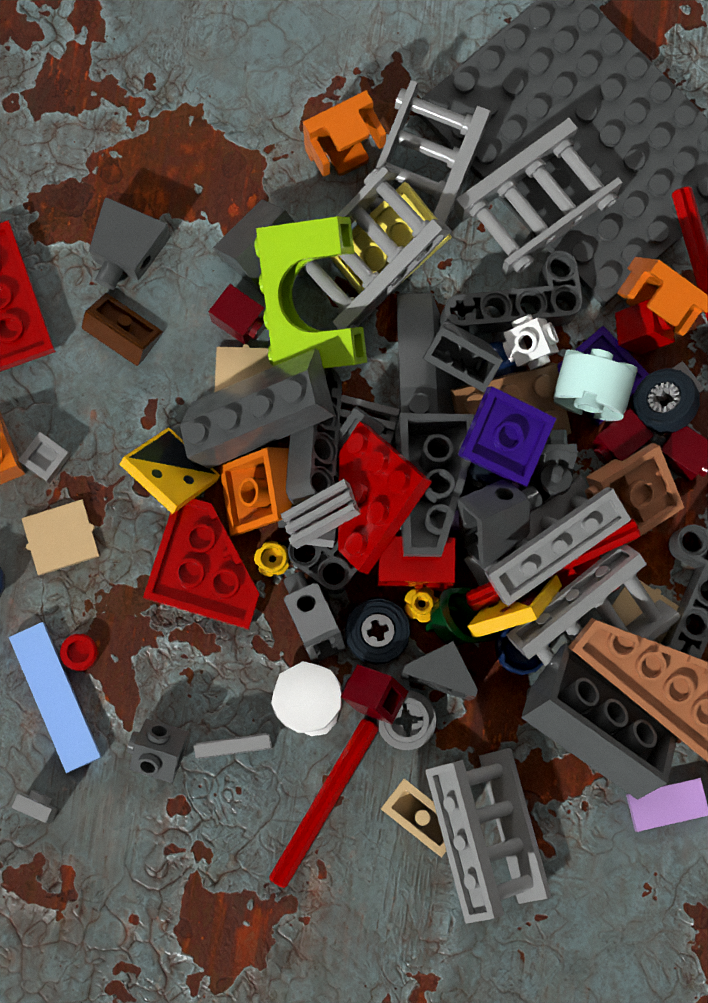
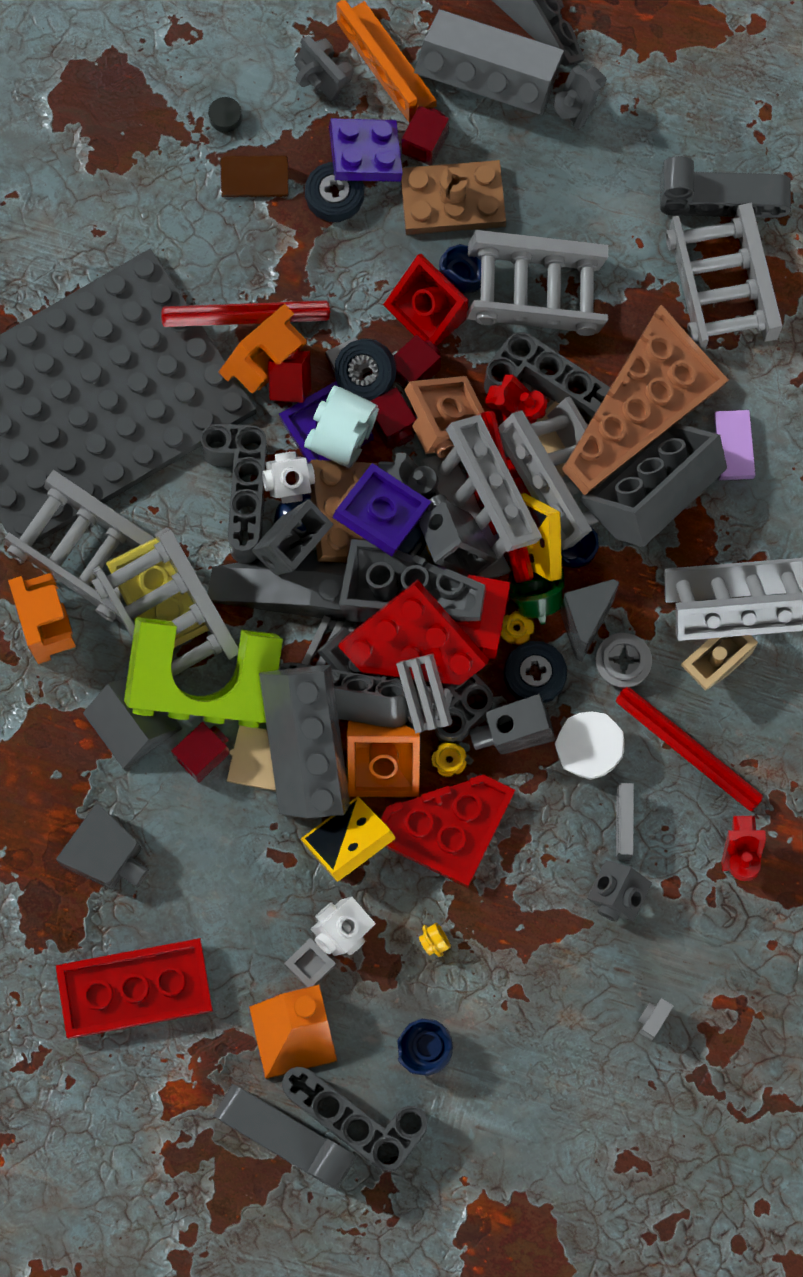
camera: 80 degrees left, 5 degrees down
light blue tile [9,622,102,773] -> none
tan piece [21,499,100,576] -> none
red tile [60,634,99,671] -> none
reddish brown slope [82,293,163,366] -> none
dark red brick [341,664,409,724] -> none
light grey fence [454,118,623,277] -> none
none -> white brick [311,896,376,956]
none -> yellow plate [419,922,451,957]
none -> red hips [485,375,548,424]
none -> red hips [721,816,766,881]

